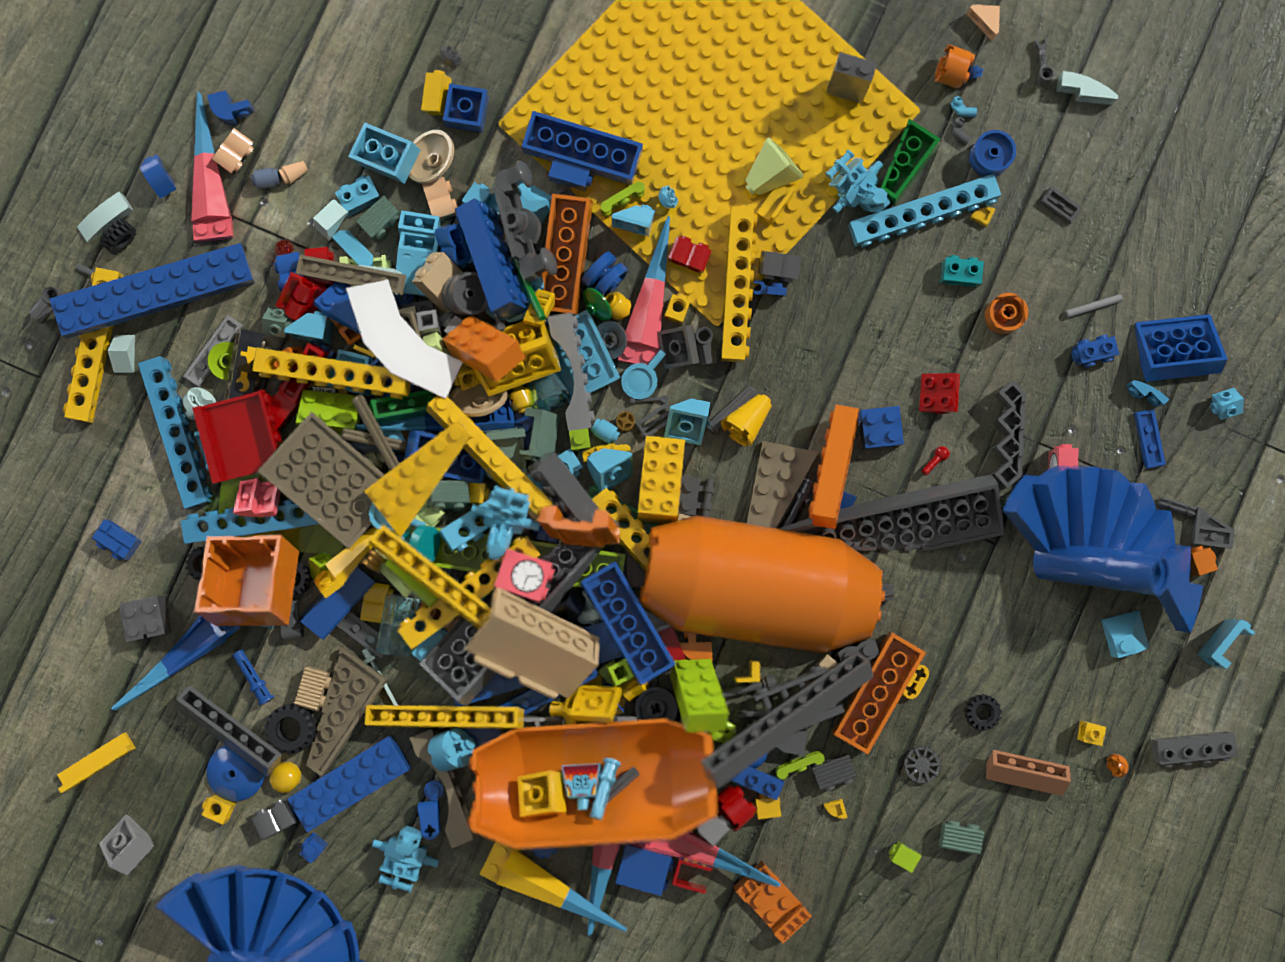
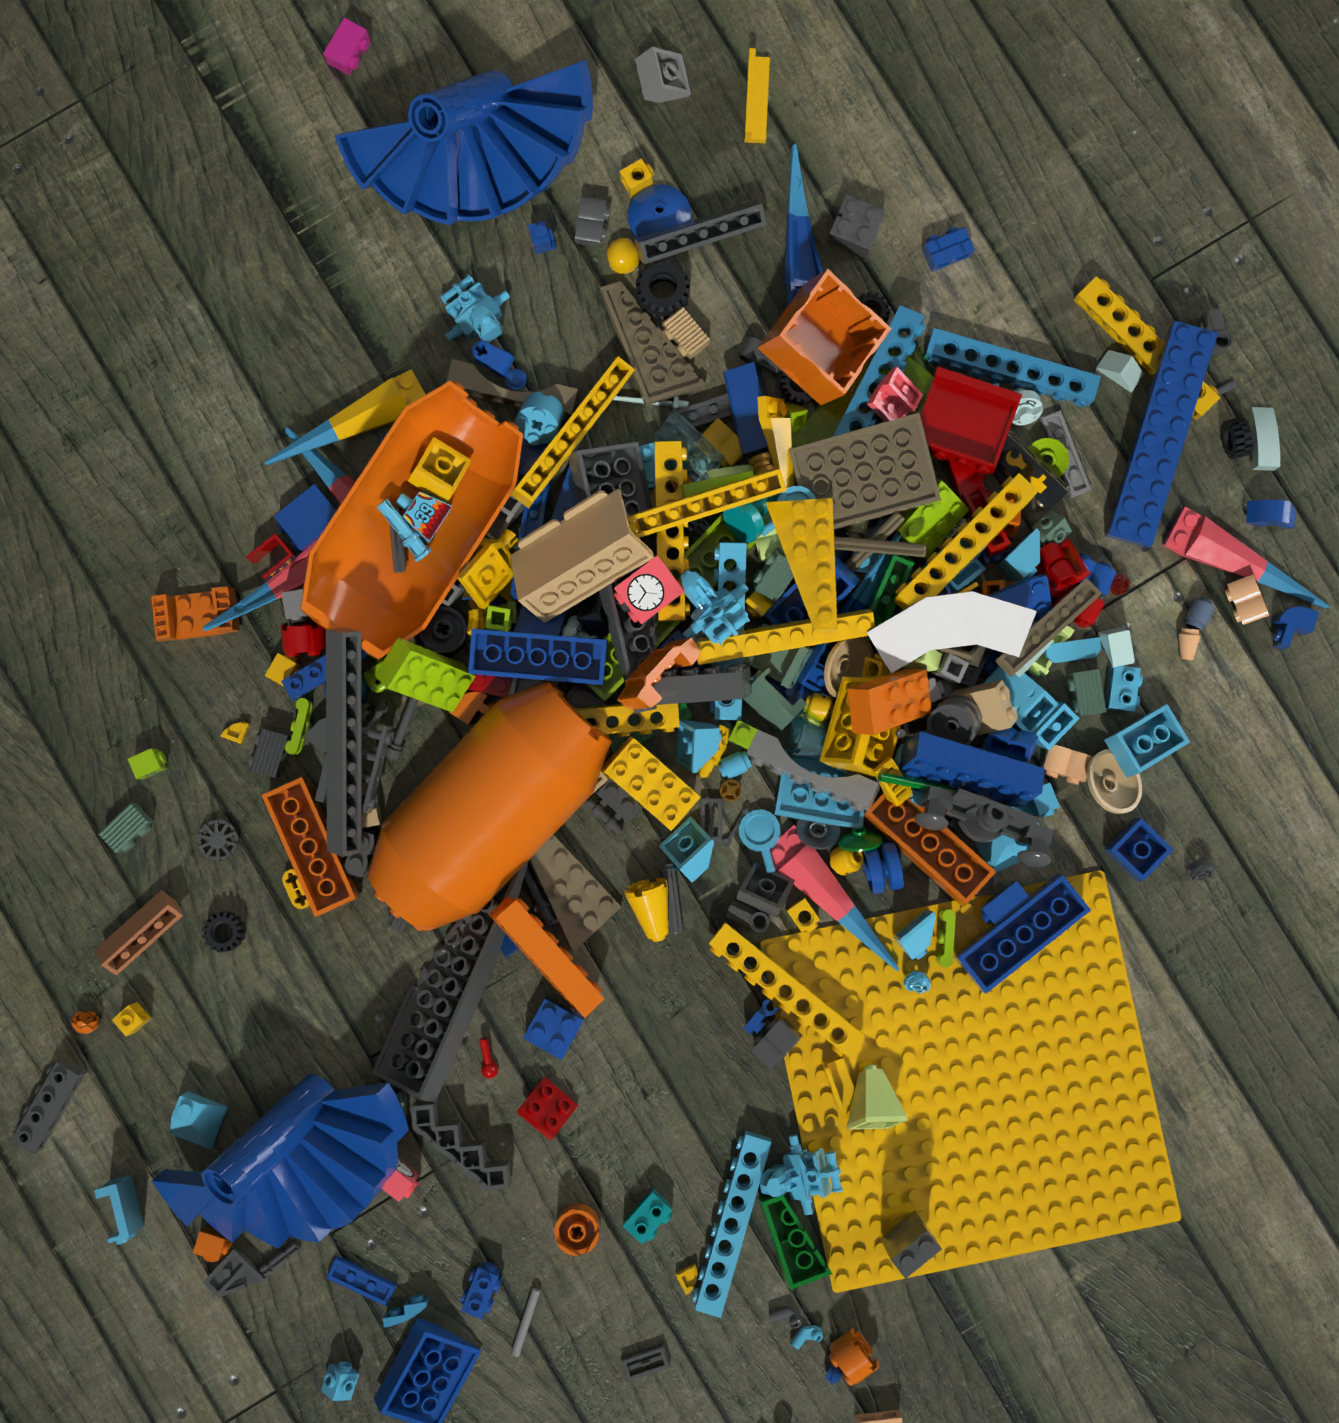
camera: 130 degrees right, 0 degrees up
blue pin [232,649,275,706] -> none
blue brick [288,735,412,832] -> none
yellow brick [421,70,452,116] -> none
red brick [667,236,712,274] -> none
yellow panel [734,660,760,682] -> none
blue wheel [969,130,1016,177] -> none

